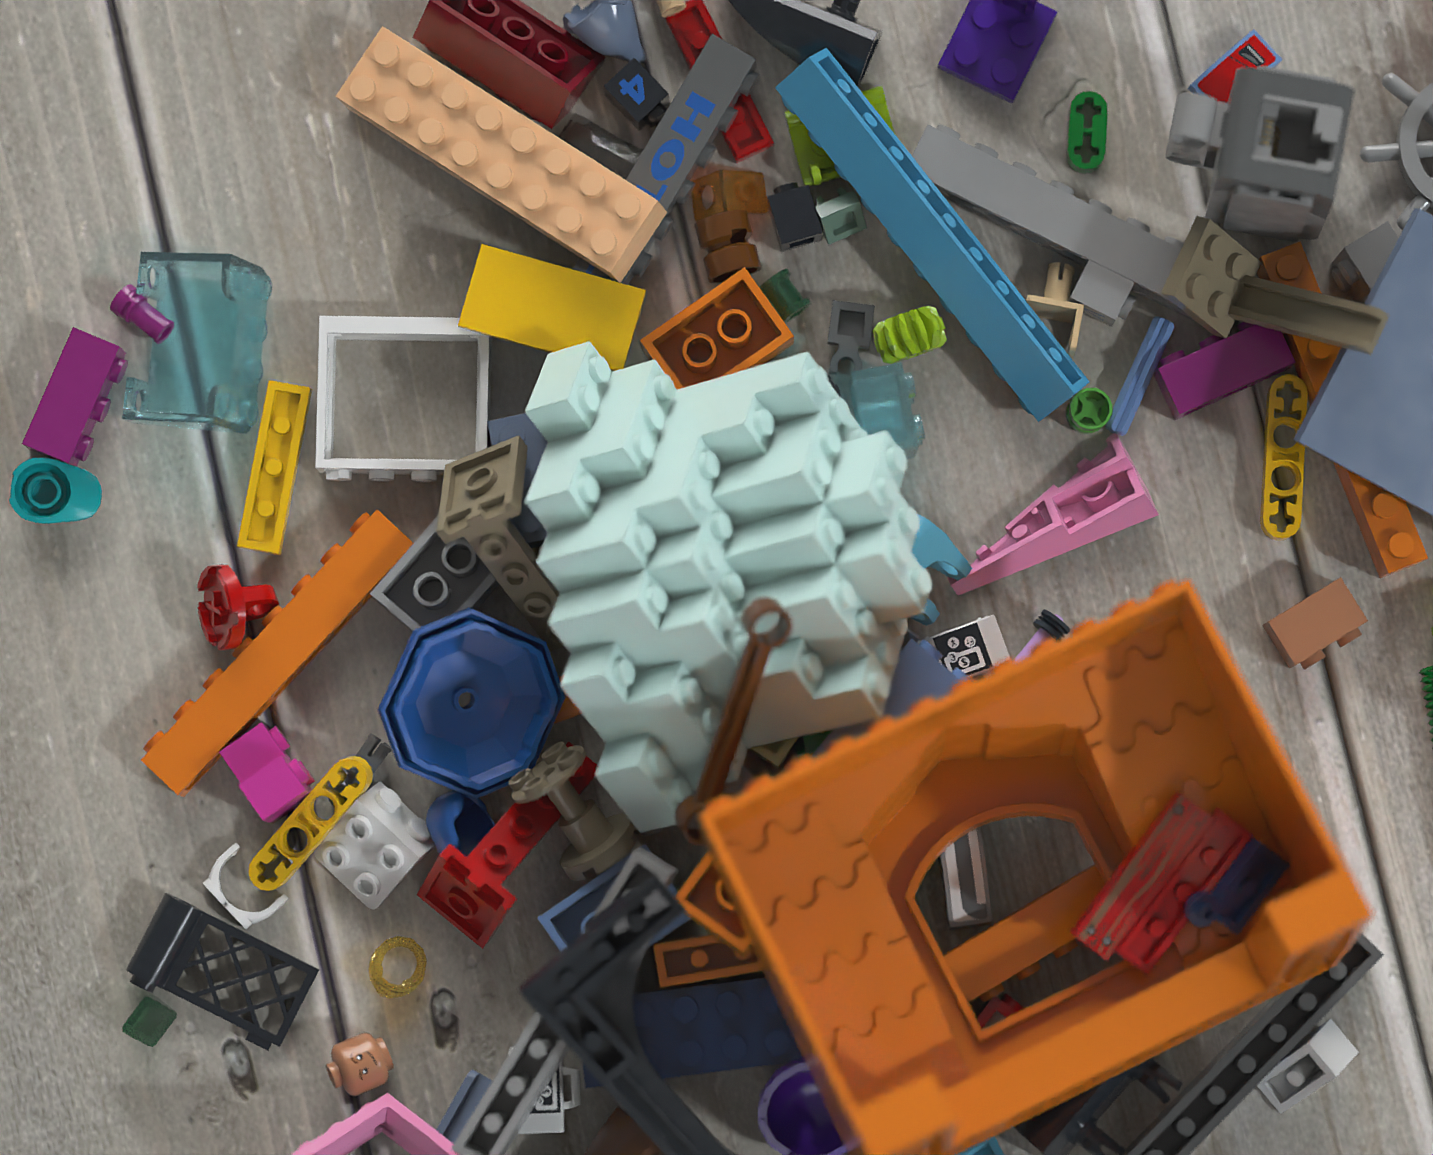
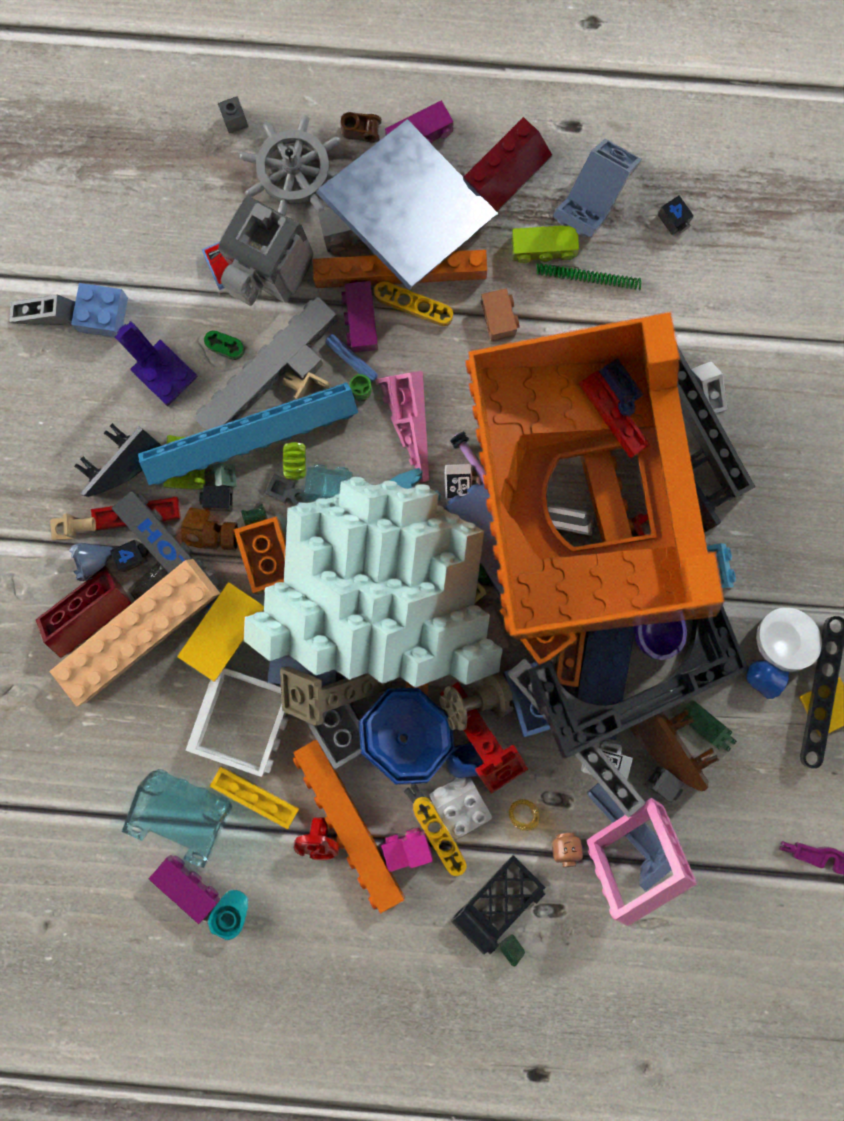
camera: 70 degrees left, 0 degrees up
magenta pin [110,284,175,344] -> none
white cap [203,843,289,929] -> none
reddish brown piece [675,597,792,845] -> none
red tile [1069,791,1214,960] -> none
dark tan bracket [1161,216,1389,355] -> none

